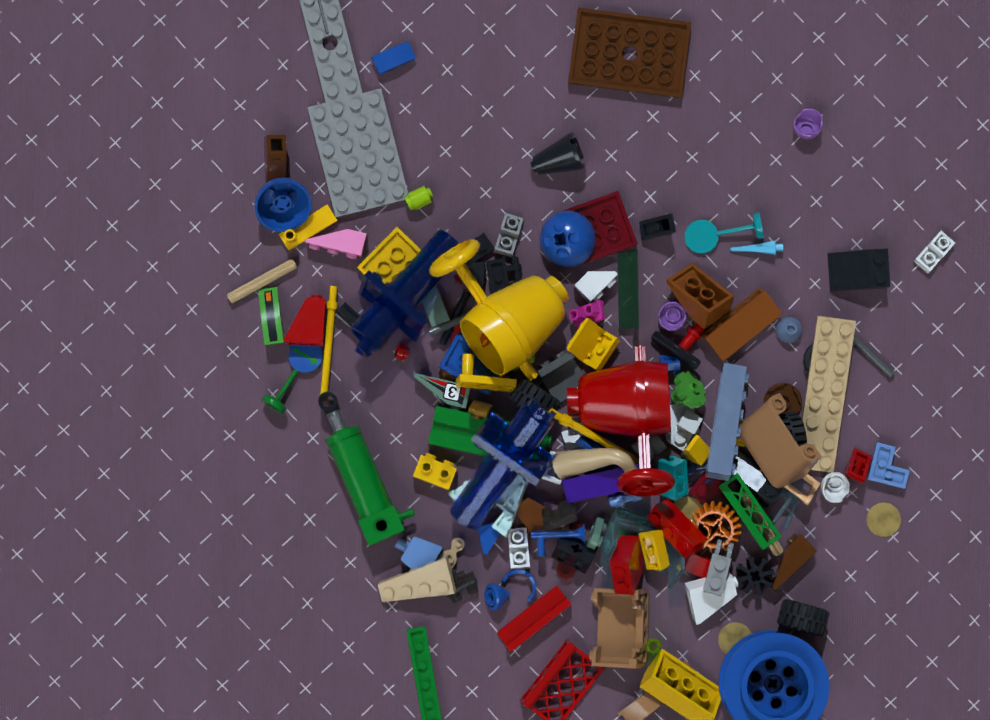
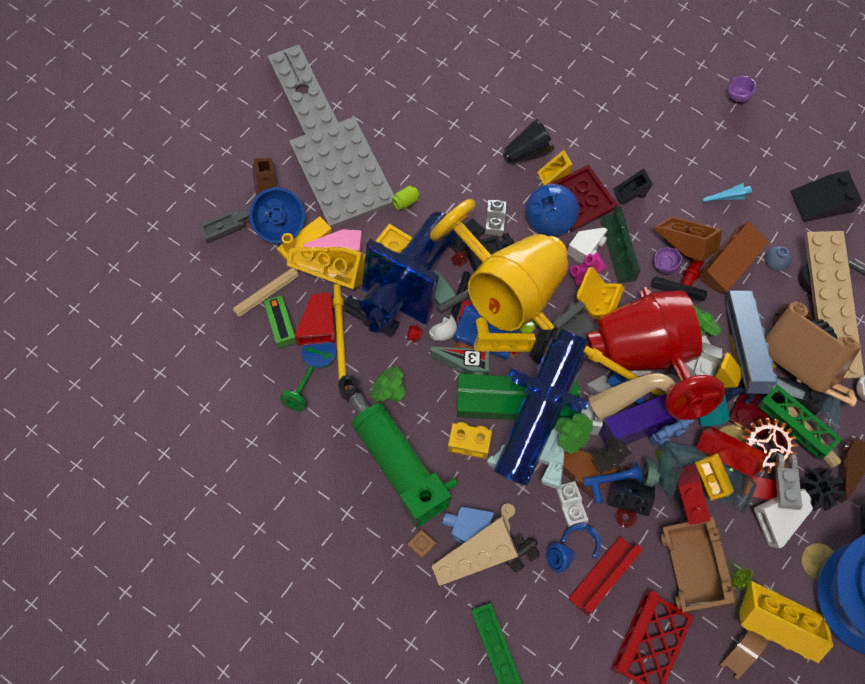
camera: 10 degrees left, 20 degrees down
blue slope [371,41,416,75] -> none
pearl gold slope [468,399,494,421] -> none
blue slope [477,522,500,555] -> none
reddish brown plate [568,7,691,98] -> none
teal piece [685,212,764,254] -> none
none -> dark grey hinge [199,209,250,243]
none -> yellow wedge [286,247,366,289]
none -> bright green plant [370,366,406,402]
none -> medium nougat tile [407,529,436,559]
none -> white hair [429,315,457,342]
none -> yellow slope [537,150,573,185]
none -> bright green plant [555,413,593,454]

